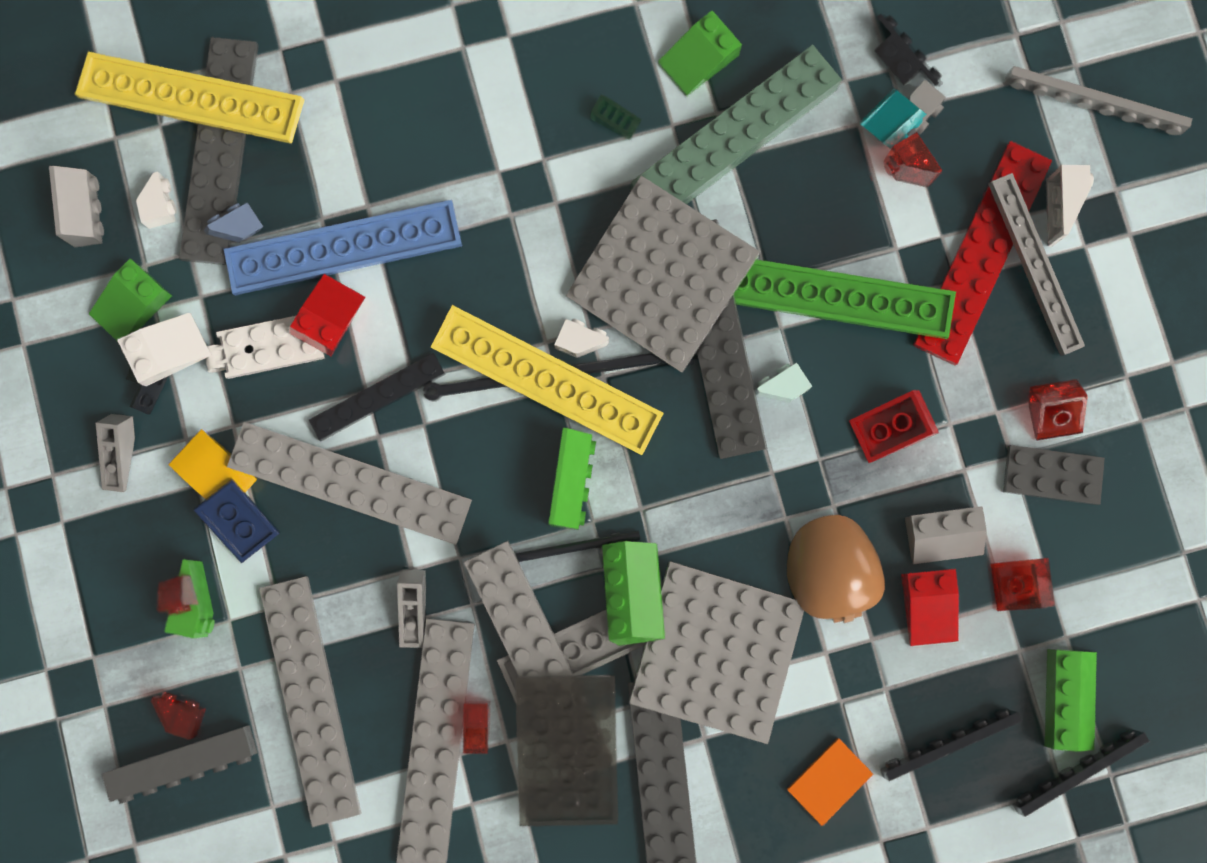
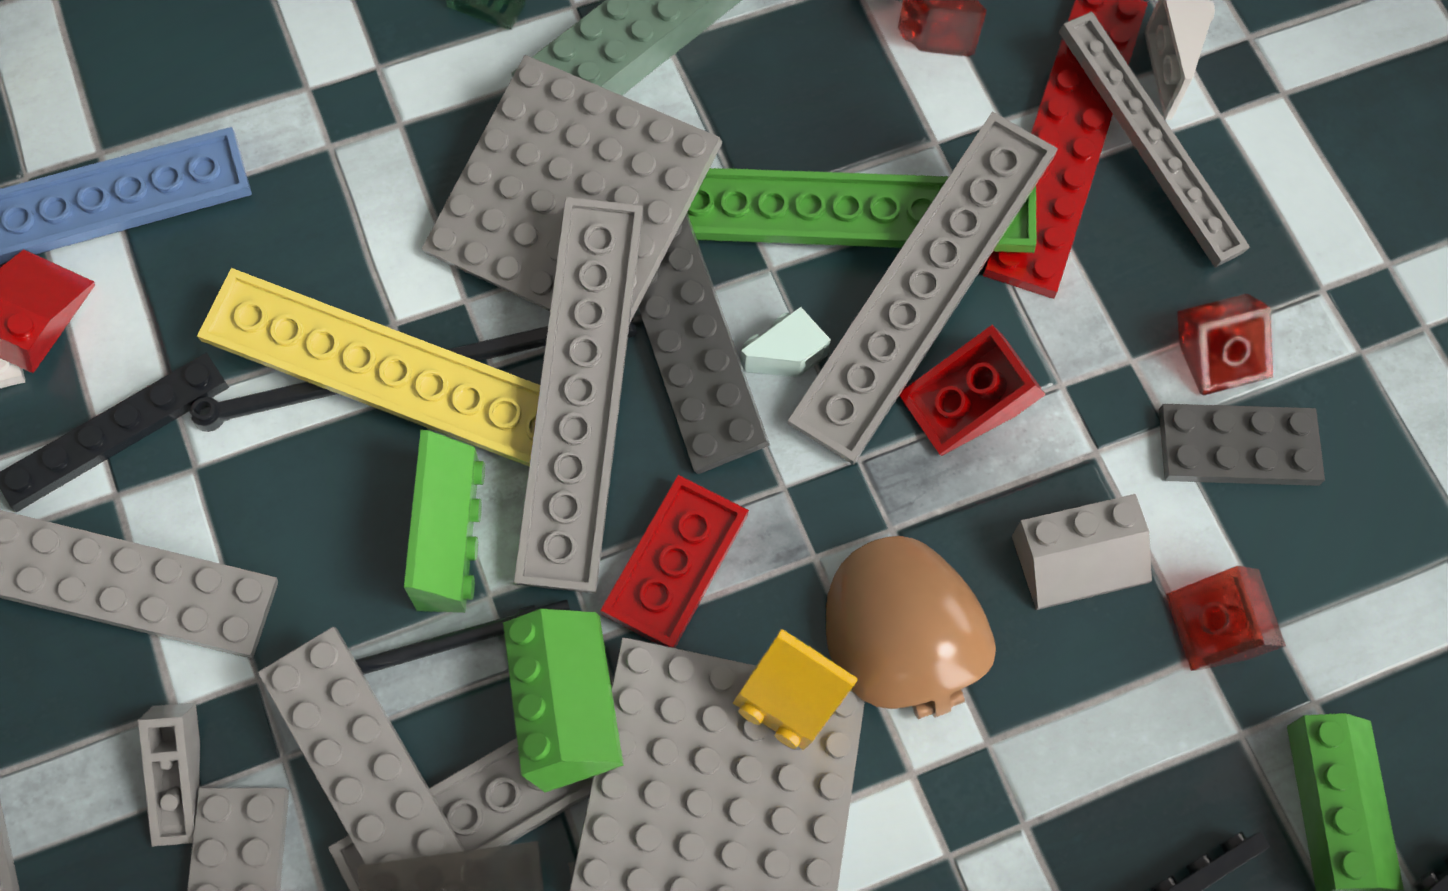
camera: 10 degrees left, 15 degrees down
white slope [554,319,609,358] -> none
red slope [901,569,959,646] -> none
none -> light grey plate [514,197,644,594]
none -> red plate [600,475,749,648]
none -> yellow slope [733,629,858,750]
none -> light grey plate [788,111,1058,465]

